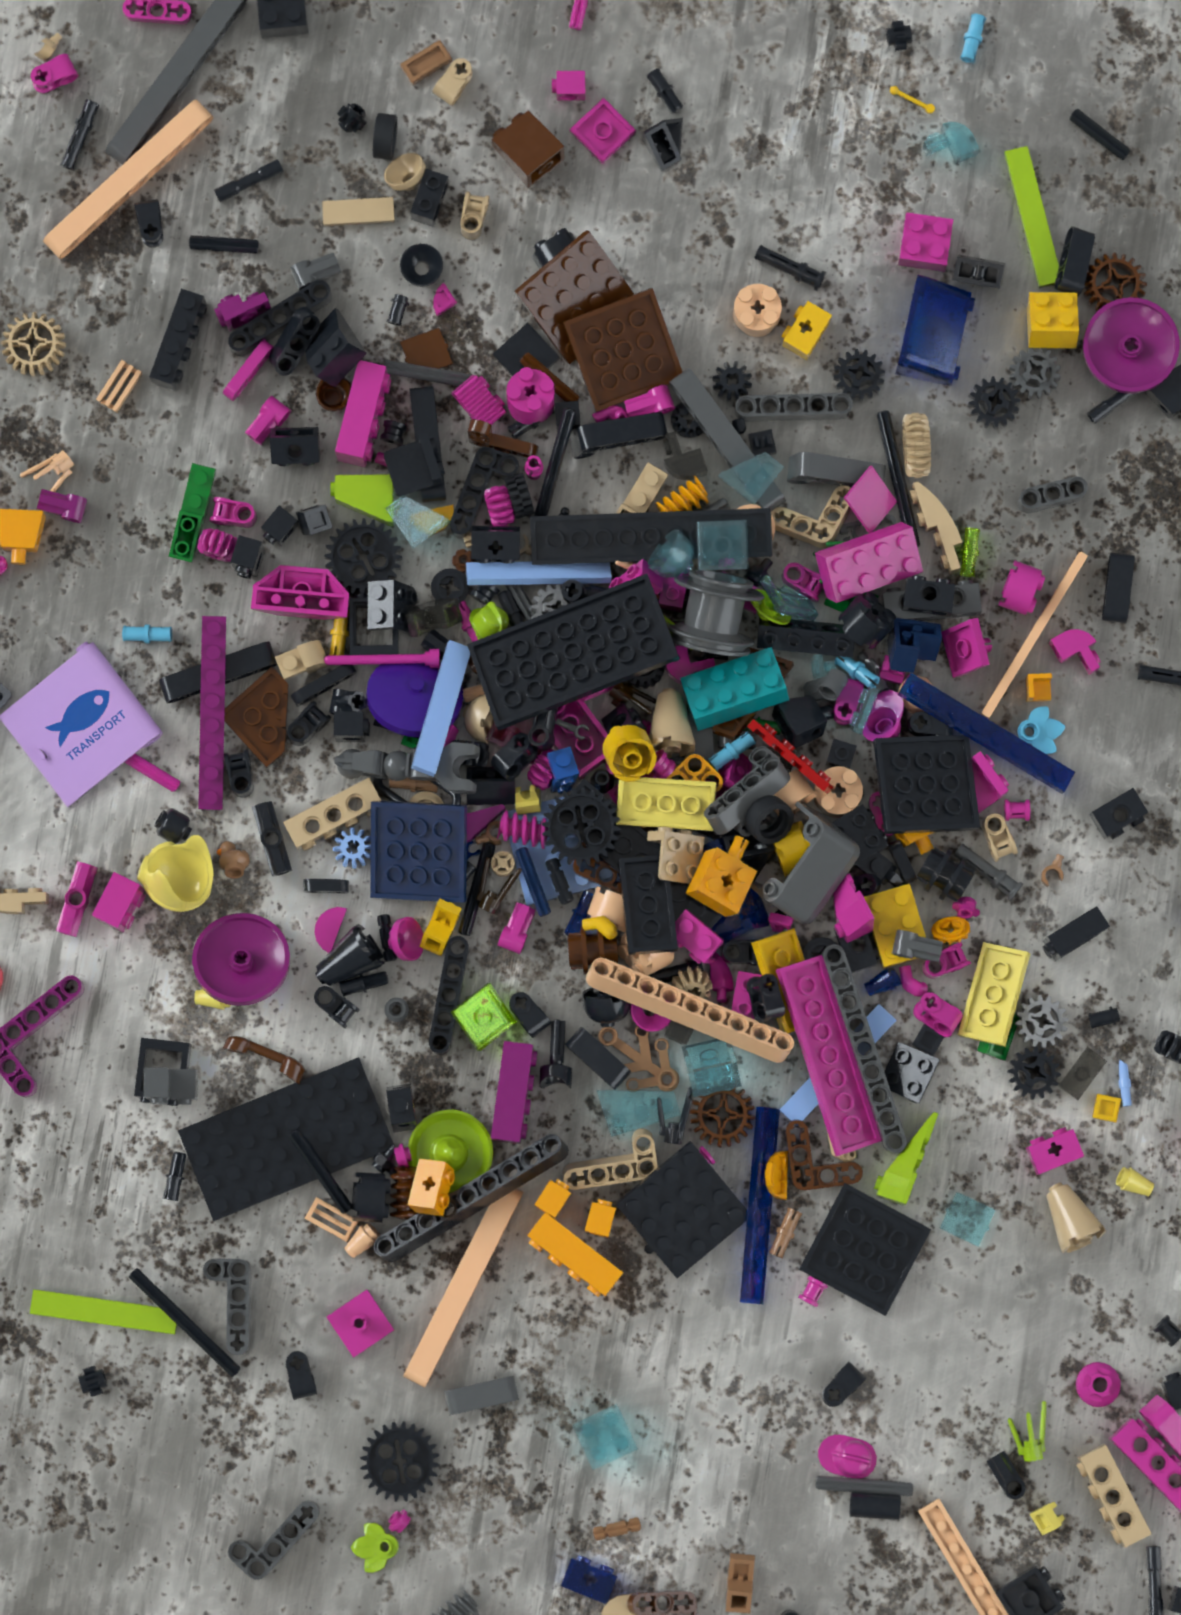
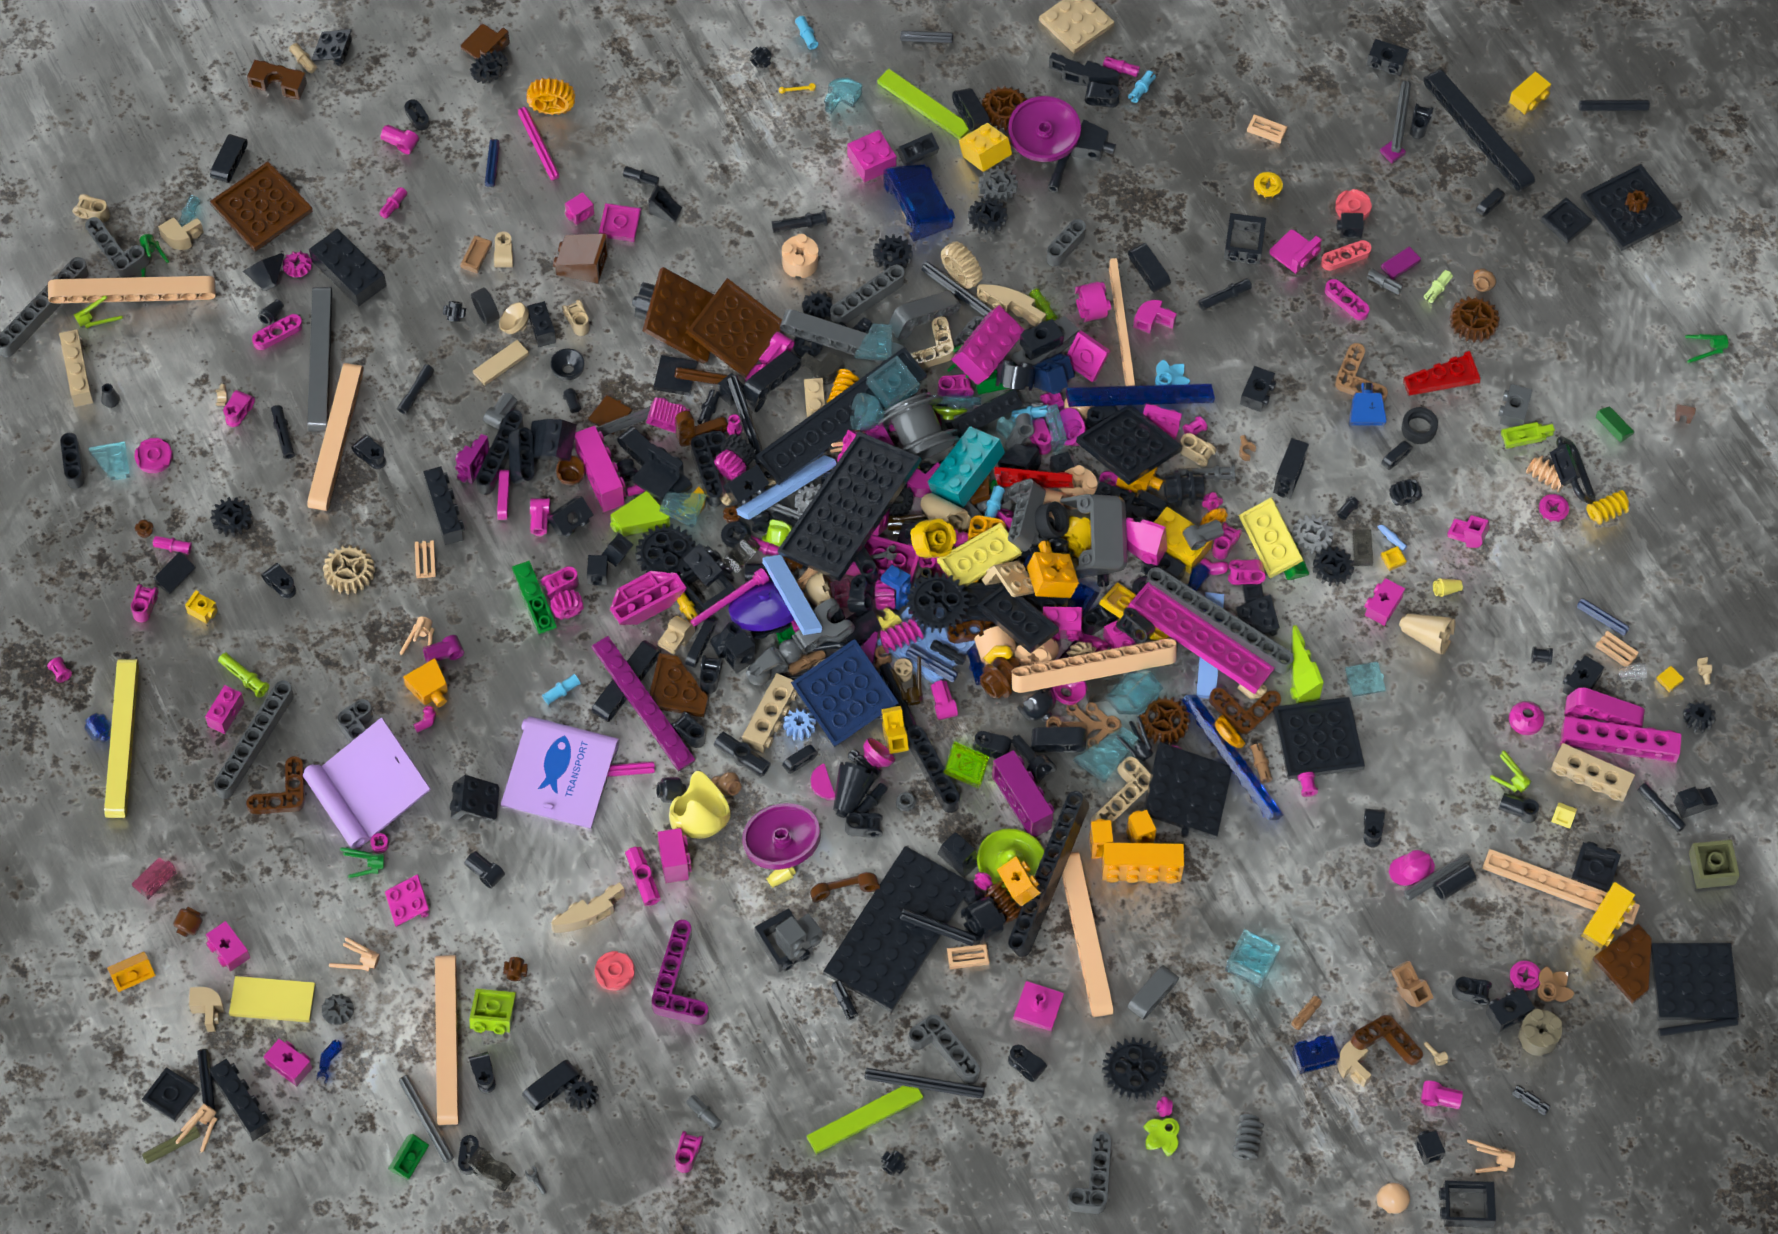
camera: 40 degrees left, 20 degrees down
black axle [189,235,259,254] -> none
black brick [230,535,266,579] -> none
light nougat cone [344,1222,380,1258] -> none
dark pink tile [433,283,457,316] -> none
dark pink brick [506,367,555,425] -> none
black bush [561,579,588,602] -> none
dark pink tile [768,912,794,932] -> none
yellow brick [781,301,832,360] -> none
dark pink piece [844,466,897,533] -> none
light orange panel [1025,673,1052,702] -> none

